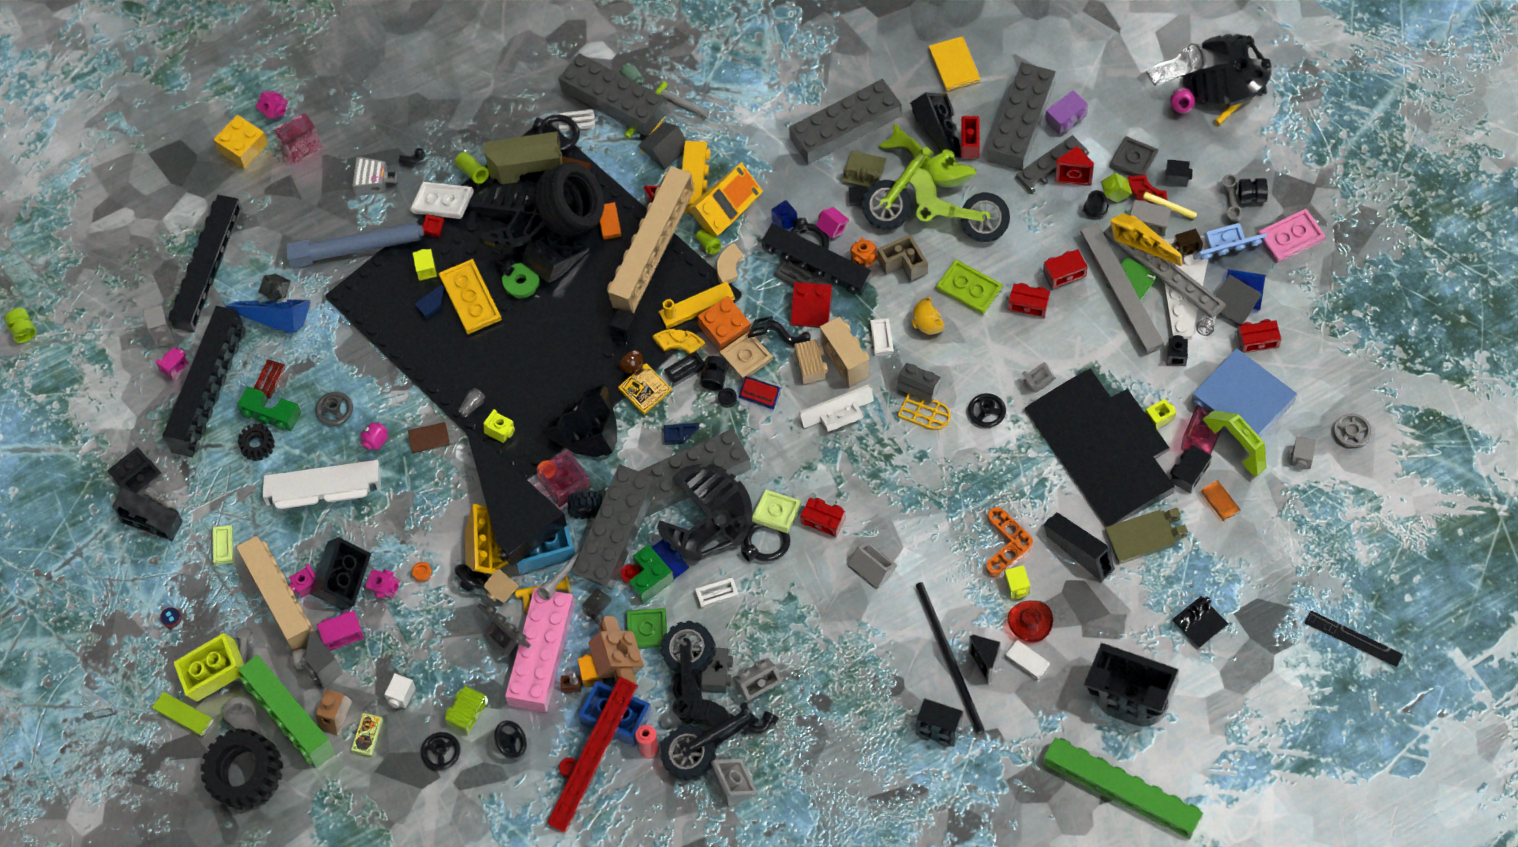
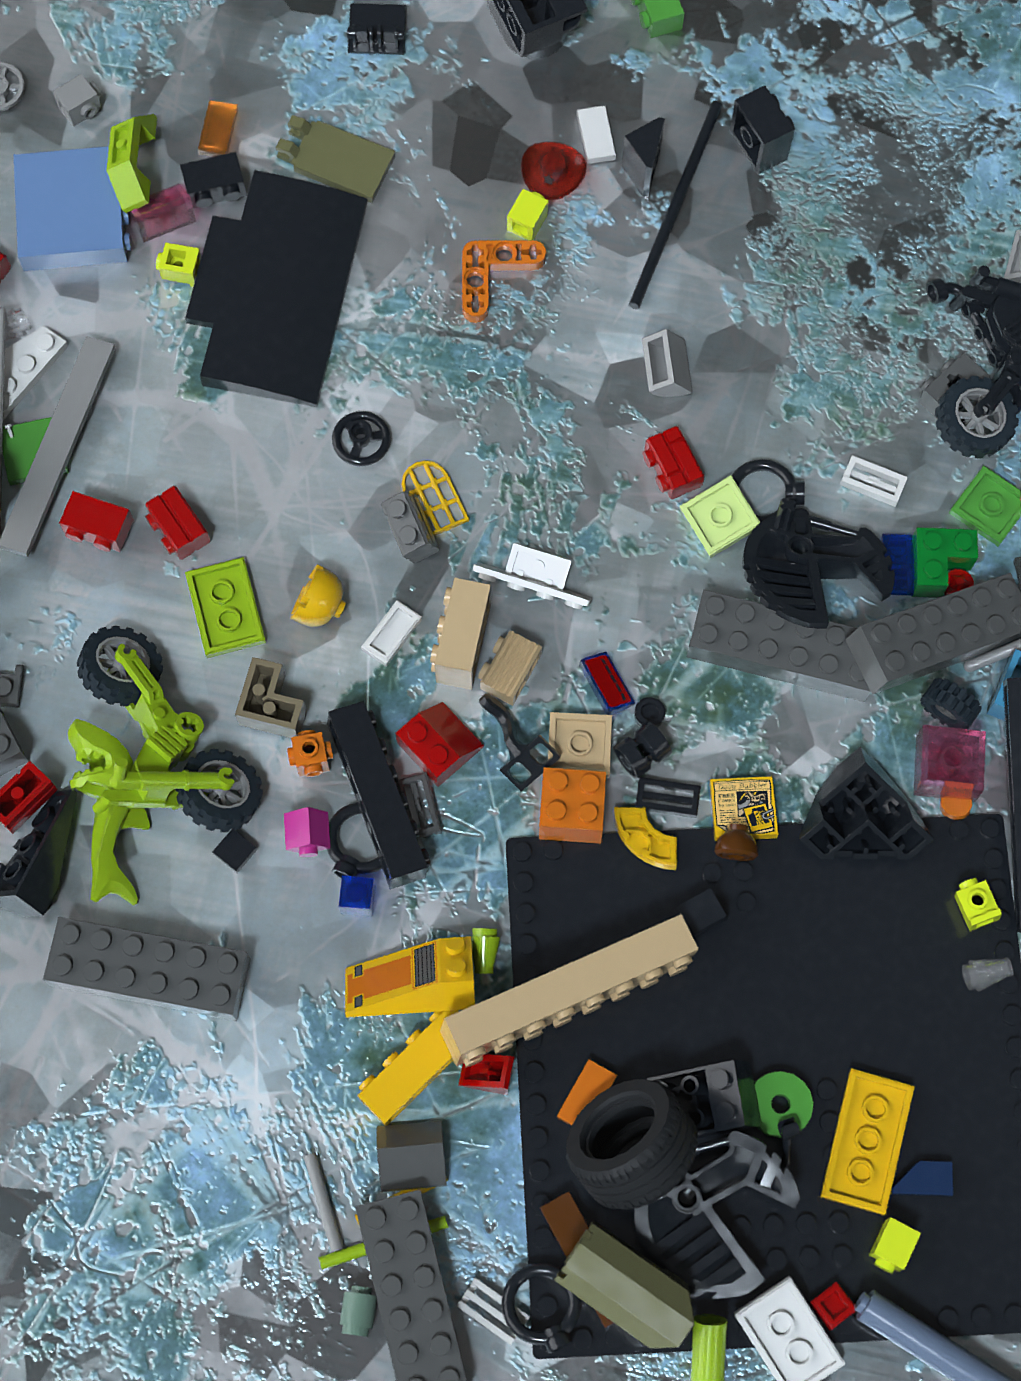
camera: 145 degrees left, 10 degrees up
yellow piece [659,282,735,329] -> none
dark blue tile [664,423,700,445] -> none
tan tile [716,243,744,284] -> none
light grey brick [733,658,783,701] -> none
olive hinge [842,151,887,187] -> none
light grey bracket [1022,362,1056,392] -> none
black slope [1044,512,1115,582] -> none
black brick [1167,335,1188,366] -> none

